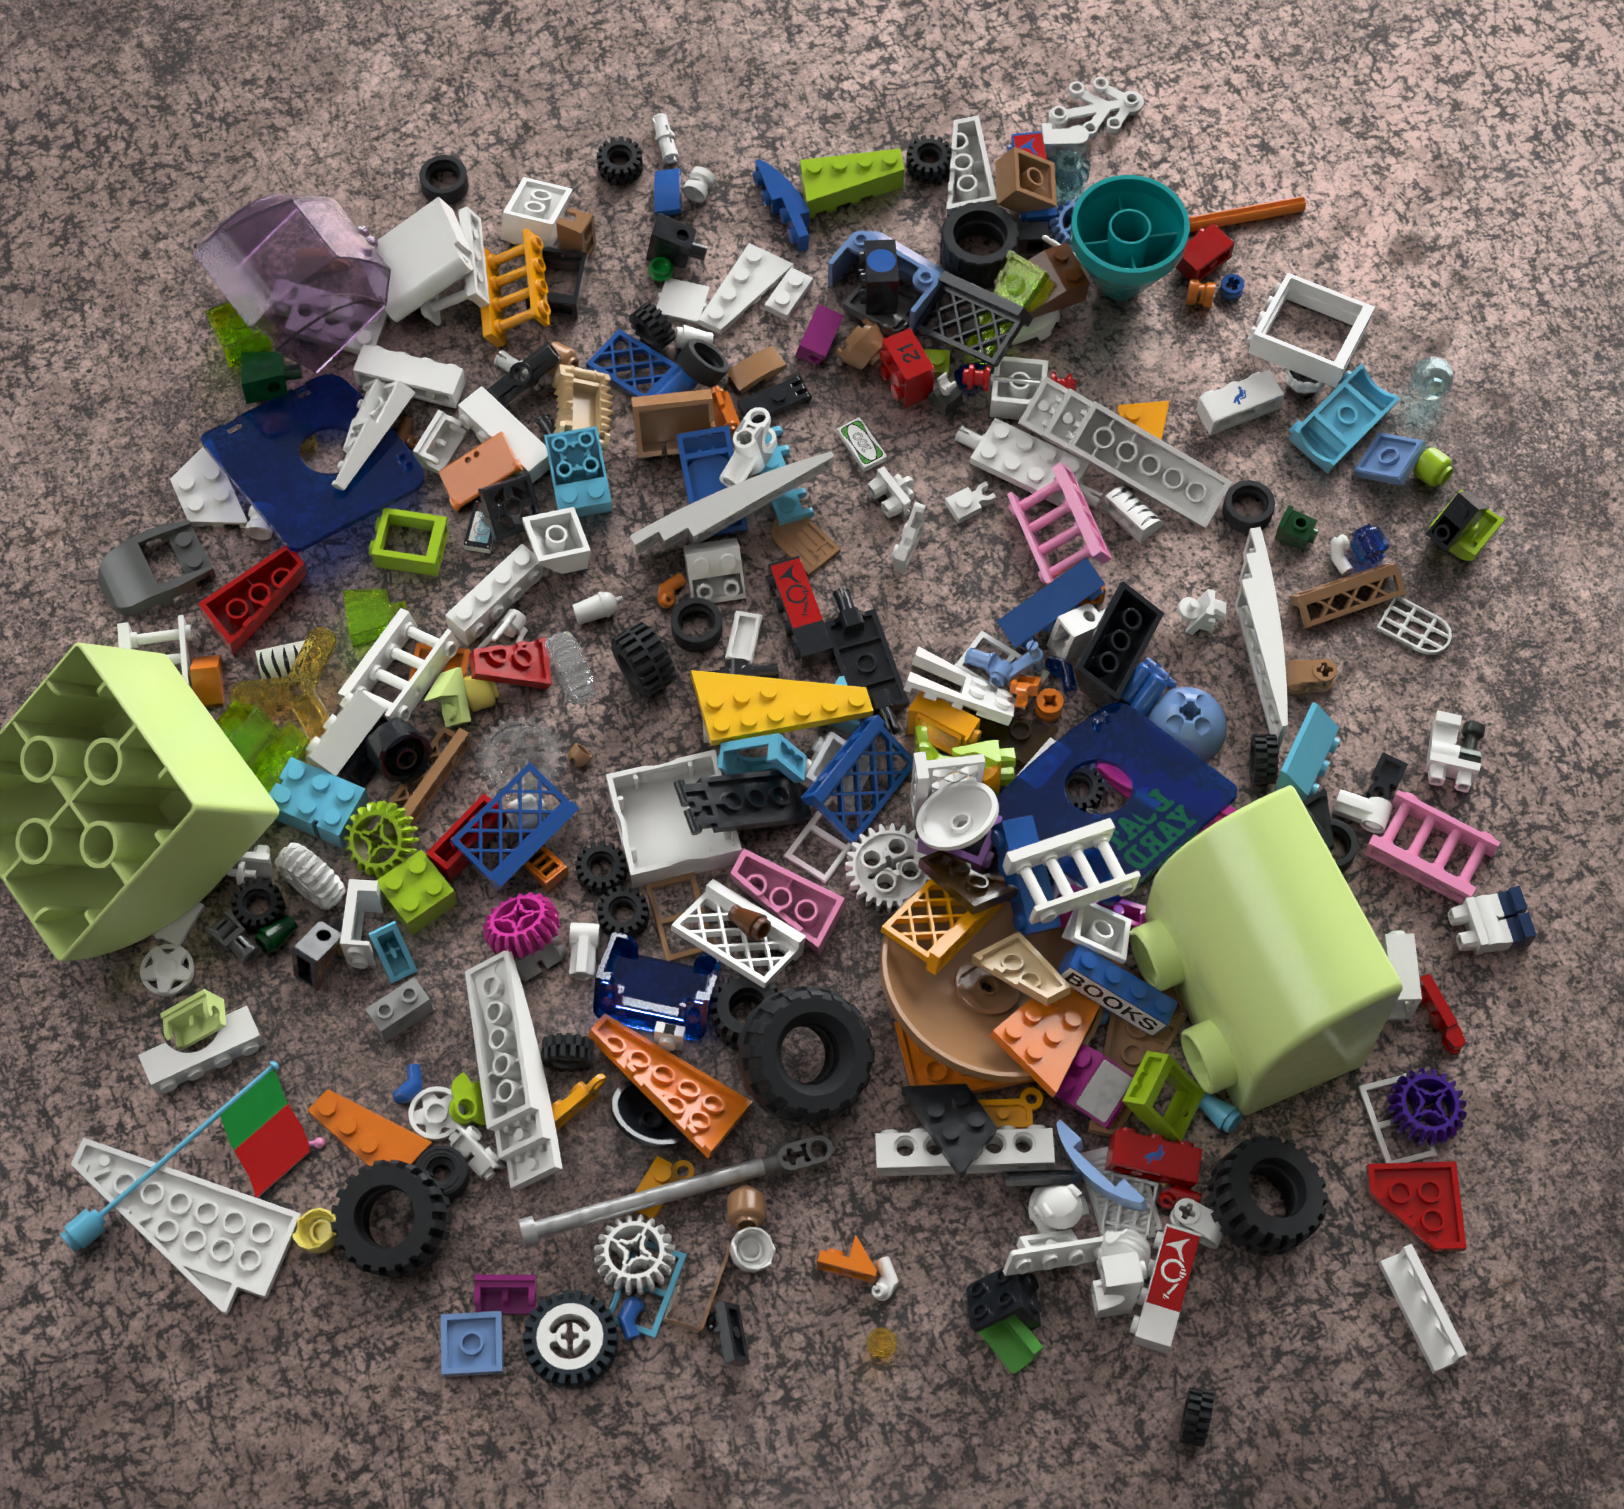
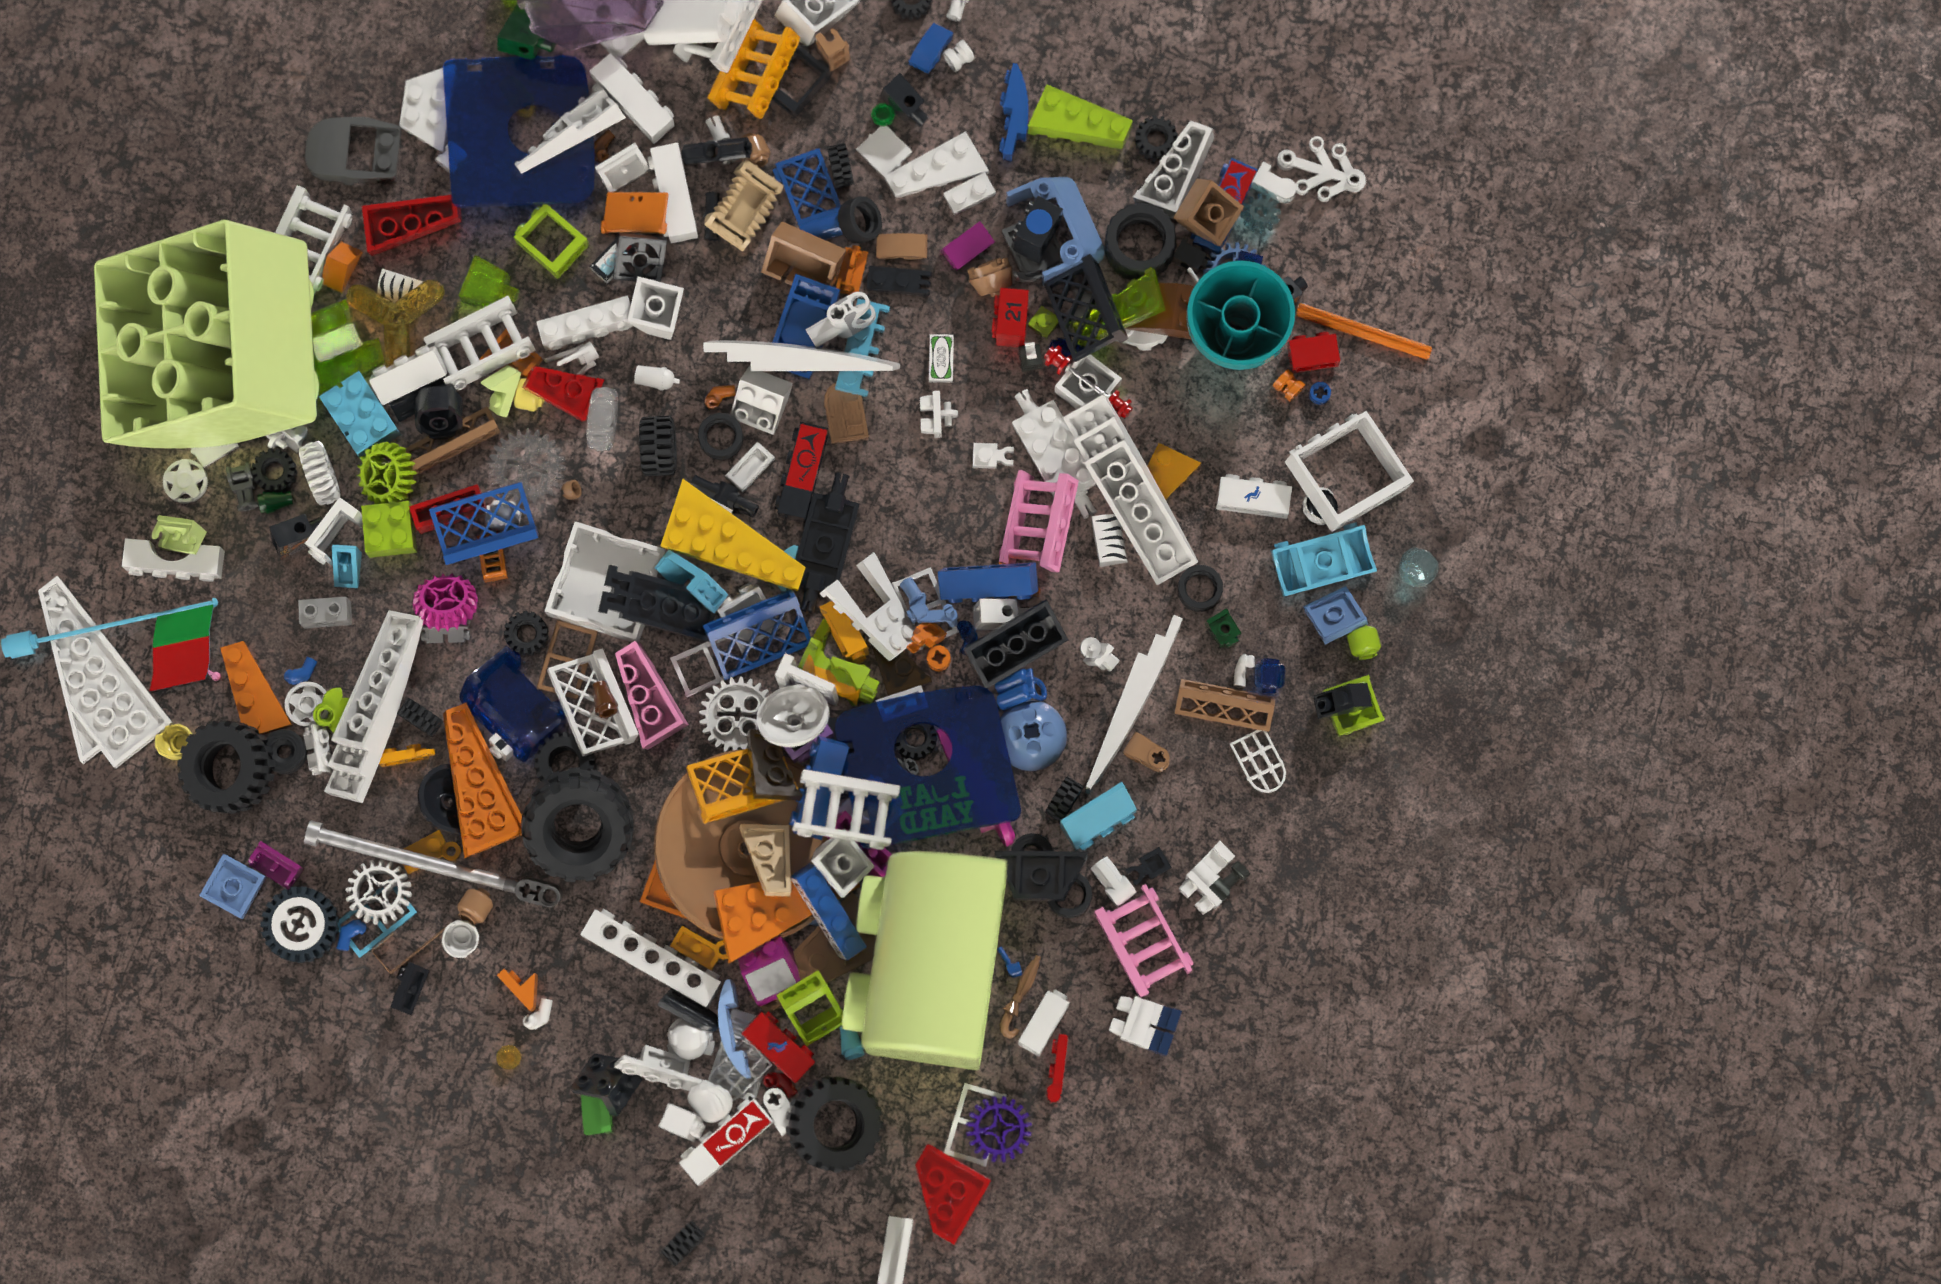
camera: 35 degrees right, 15 degrees up
medium azure slope [544,426,612,517] -> none
white piece [569,922,601,981] -> none
black tyre [575,841,627,896] -> none
white cone [675,325,713,351] -> none
white wing [891,502,926,574] -> none
black wing [901,1083,997,1179] -> none

